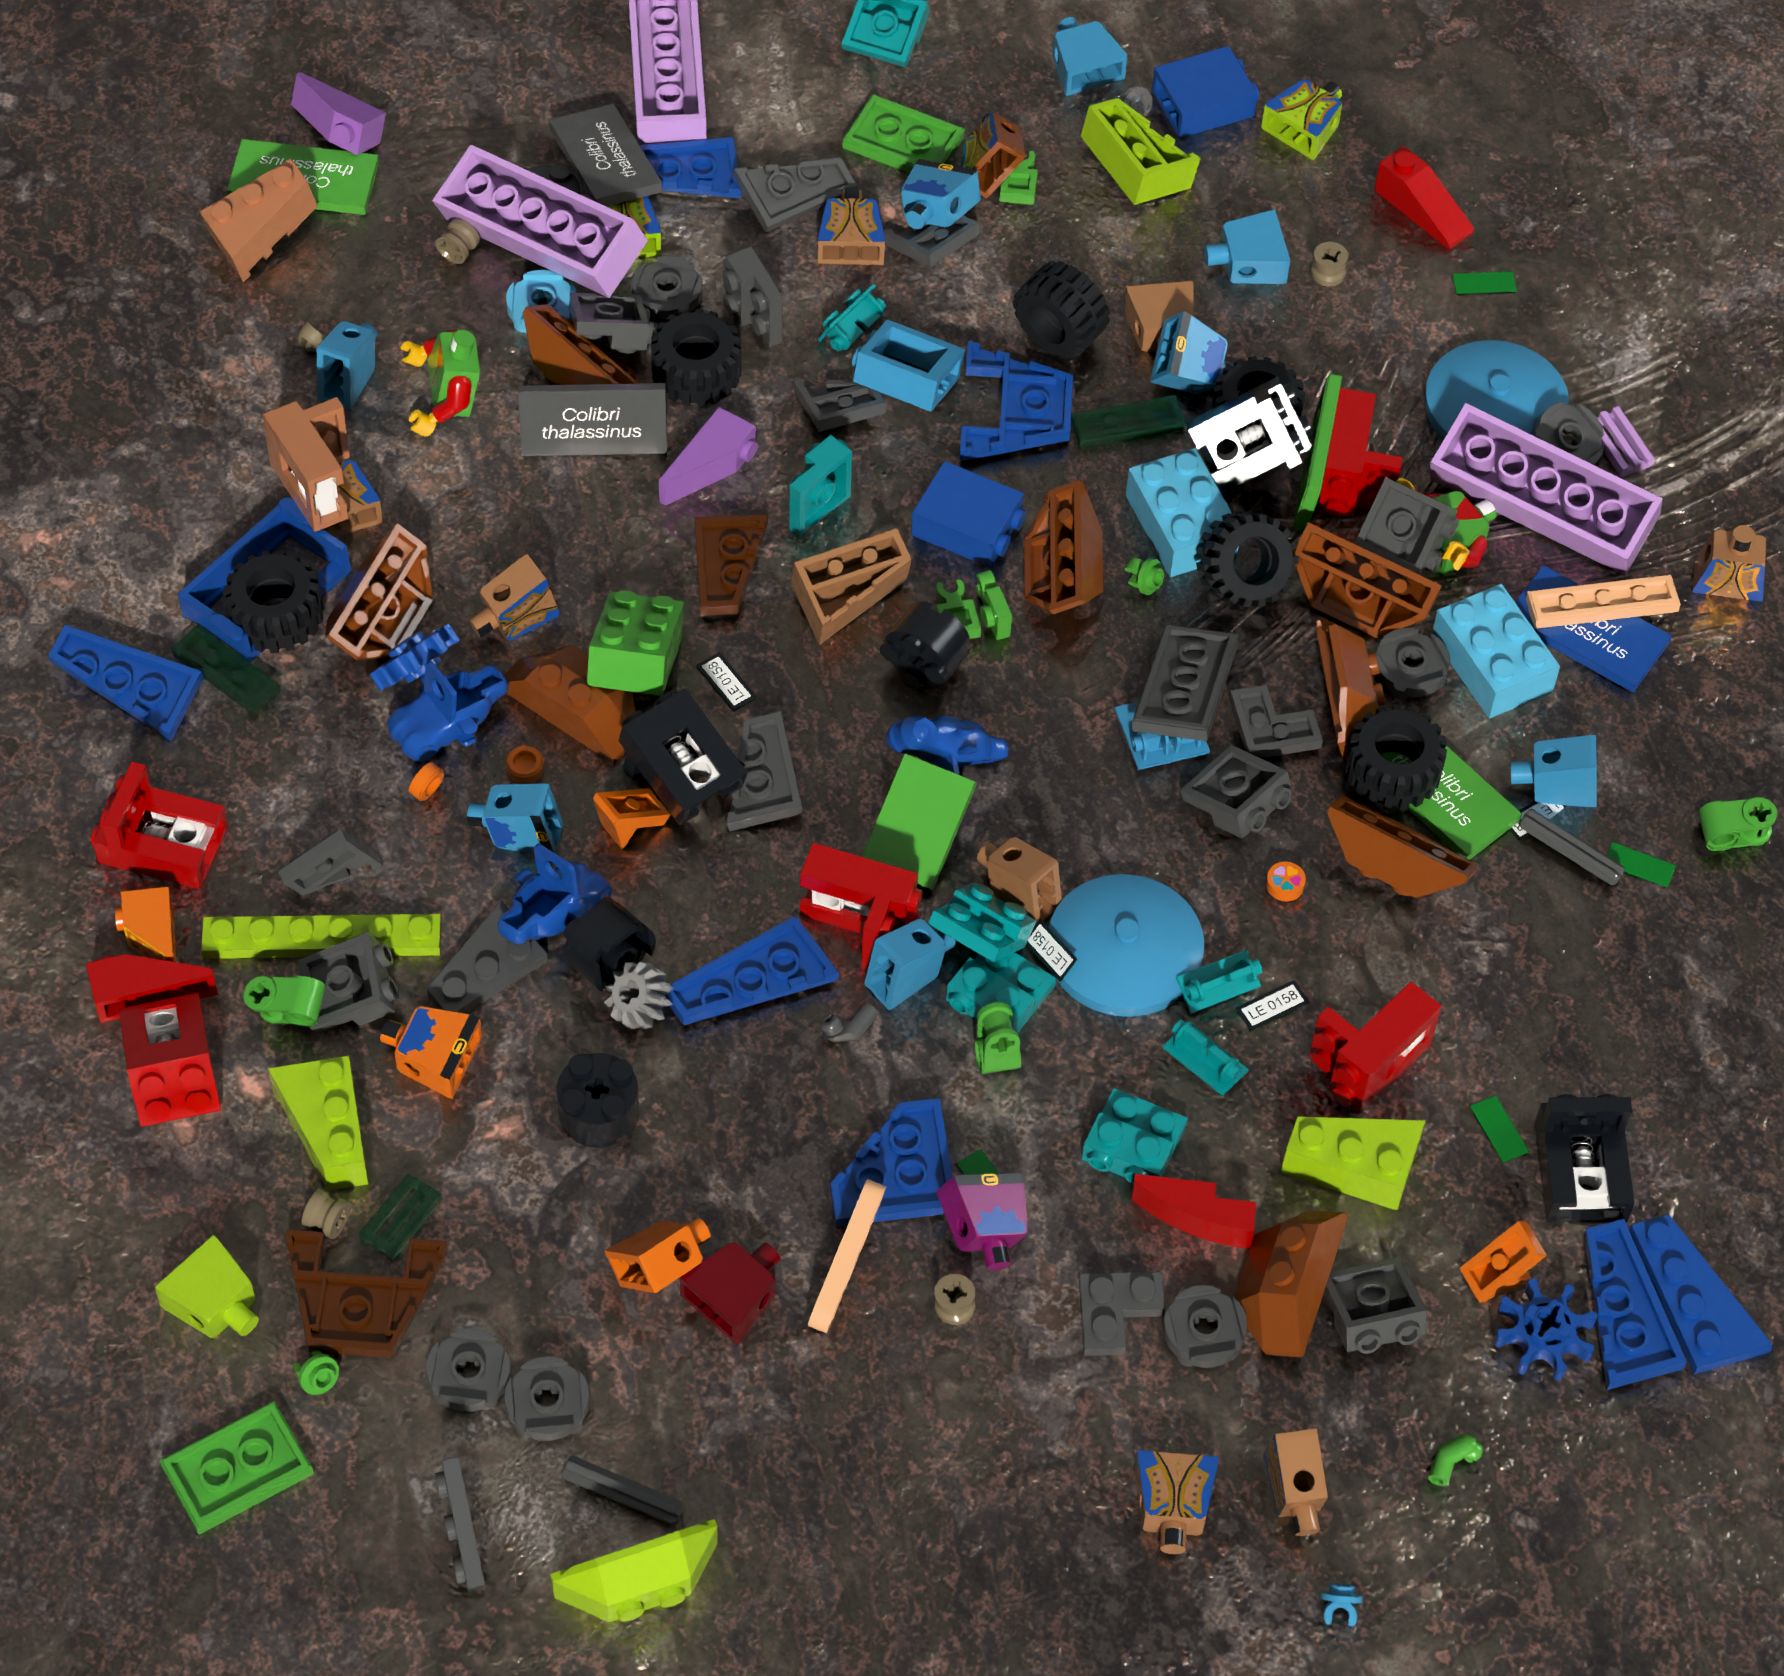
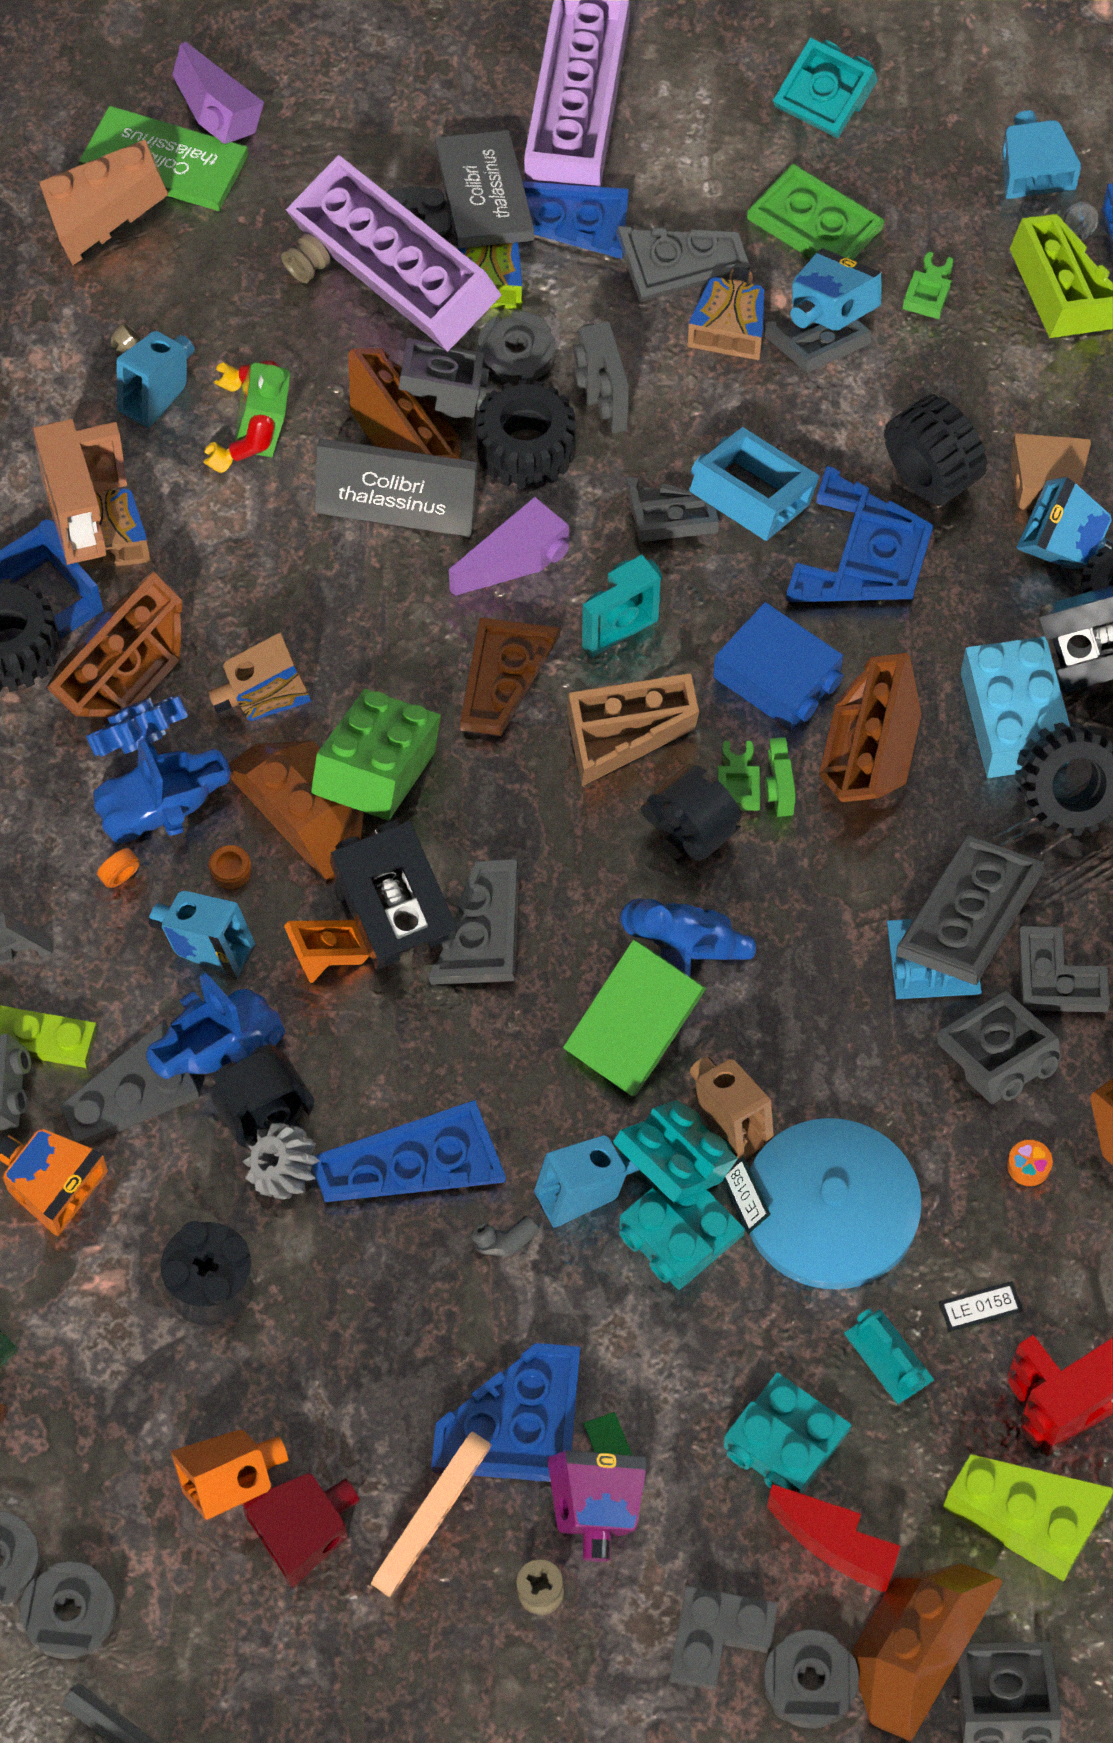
camera: 15 degrees right, 5 degrees up
medium azure plate [506,270,577,333] -> none
sticker [696,652,756,710] -> none
red brick [800,843,922,971] -> none
teal hinge [817,284,886,351] -> none
dark orange torso [961,113,1026,199] -> none
bright green piece [975,1002,1021,1075] -> none
clear green tile [1071,395,1185,449] -> none
bright green plate [1124,558,1164,595] -> none
teal hinge [1176,950,1263,1014] -> none

